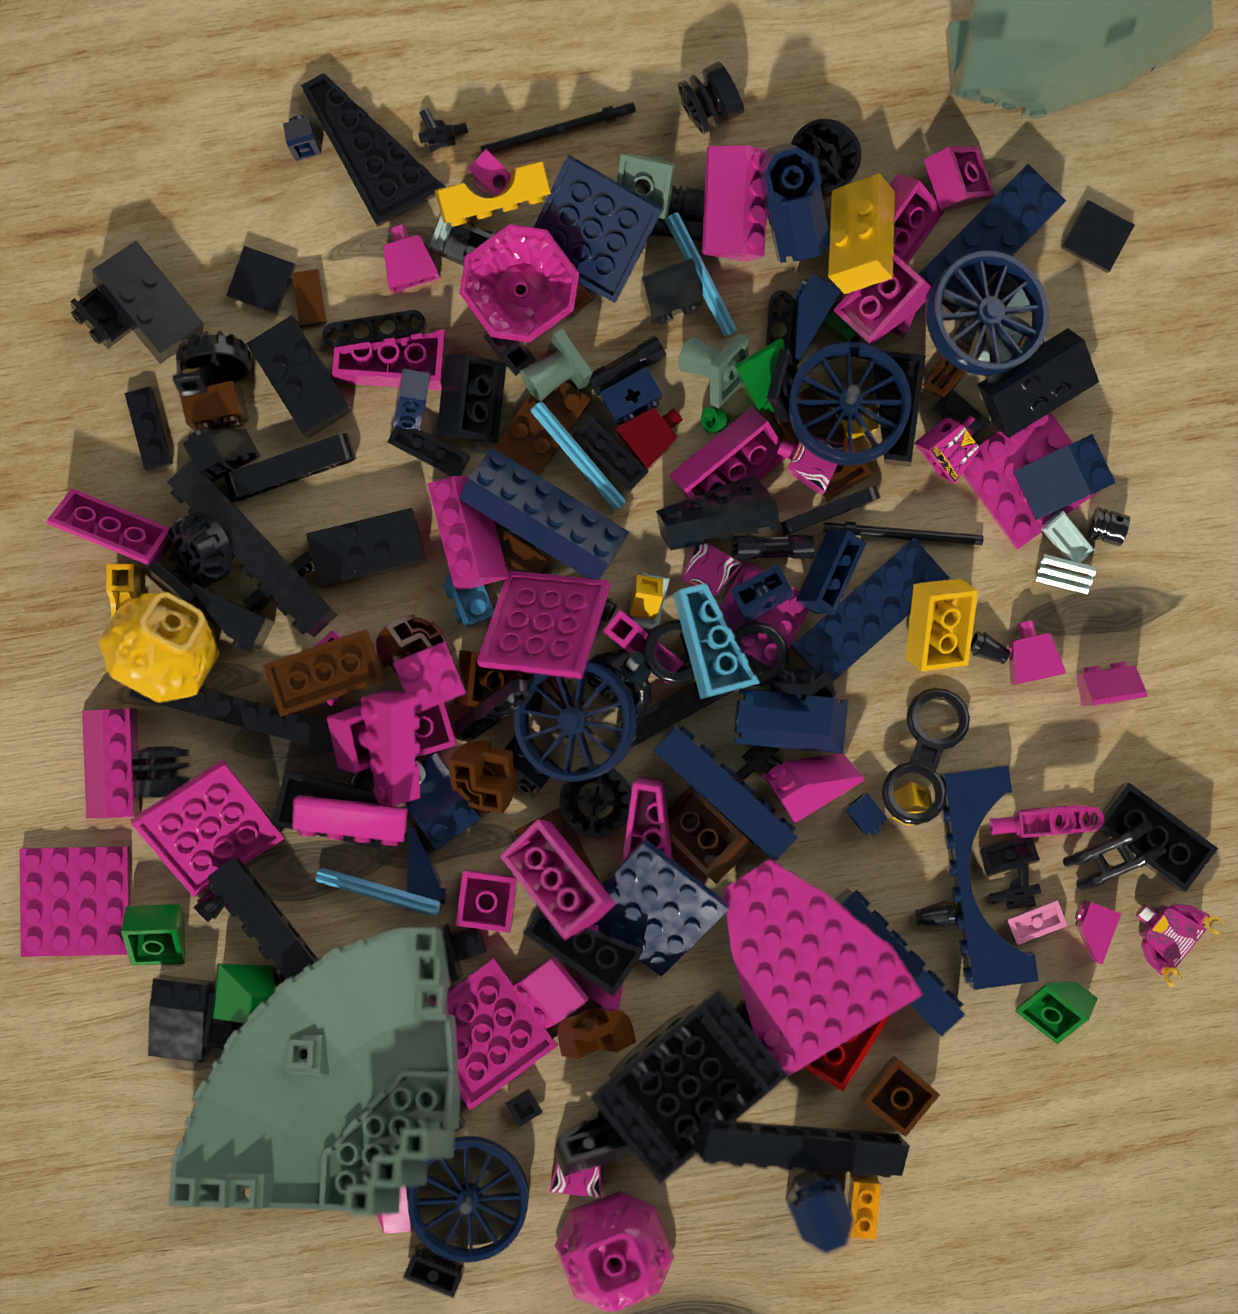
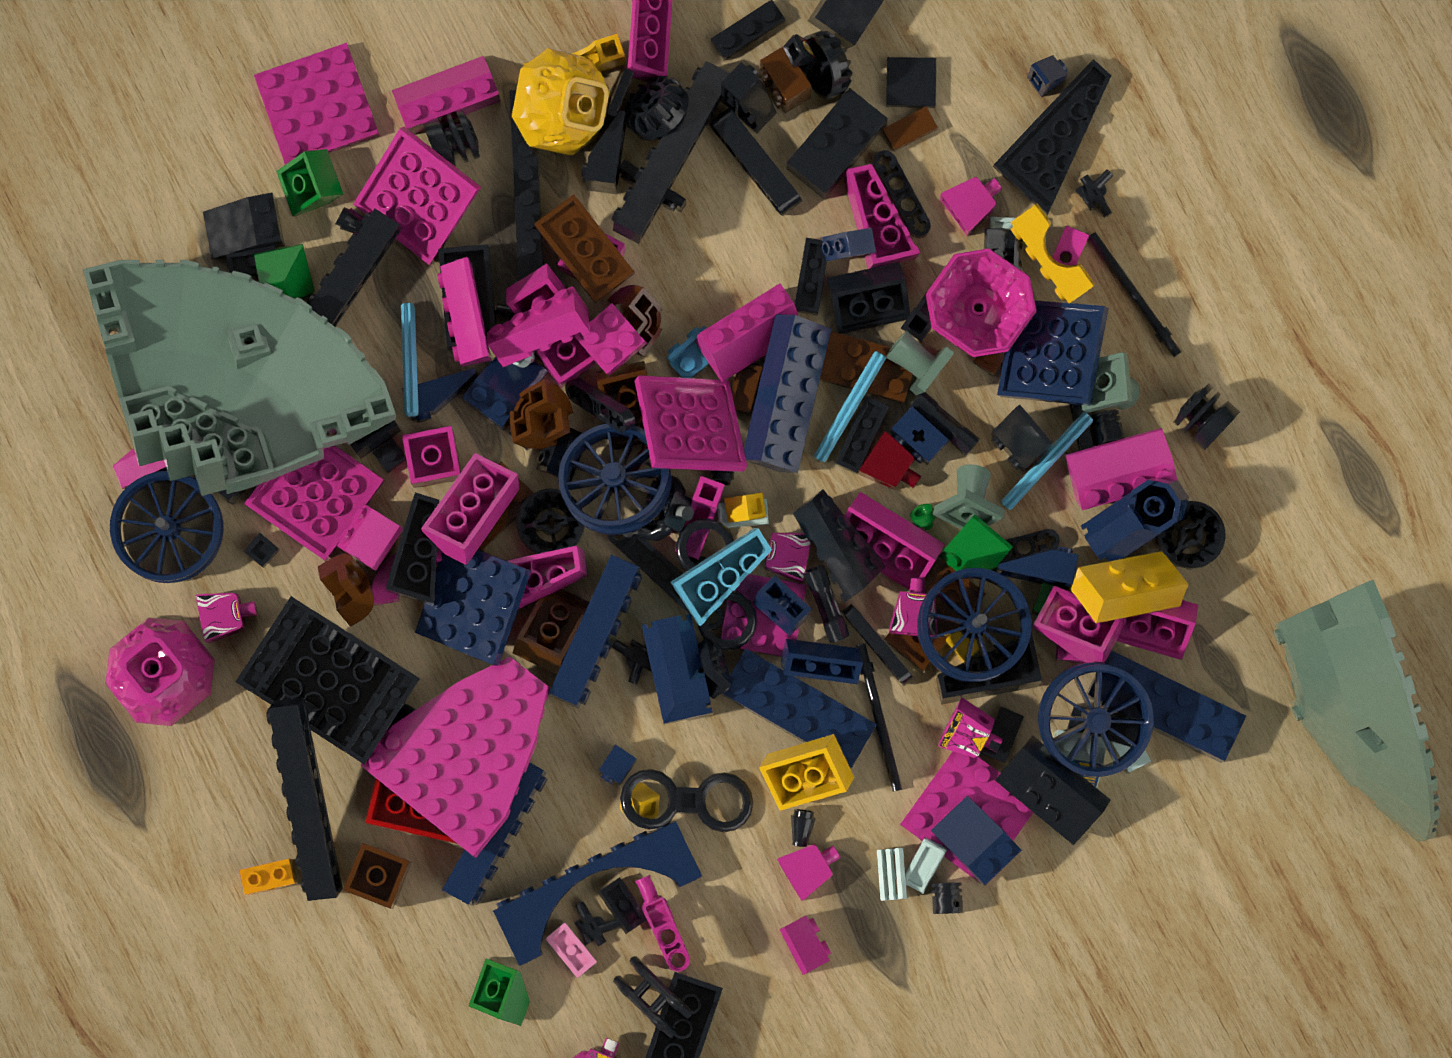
camera: 75 degrees right, 5 degrees down
black brick [306,508,427,588] -> none
black brick [403,1247,465,1299] -> none
black wedge [554,1110,635,1177] -> none
dark pink slope [763,753,864,823] -> none
black tile [767,348,799,422] -> none
dark blue brick [785,1170,854,1254] -> none
black cone [916,900,956,927] -> none
reddish brown tile [922,343,977,401] -> none
dark pink slope [924,146,995,210] -> none
black tile [1061,200,1135,273] -> none
dark pink slope [1075,900,1121,965] -> none

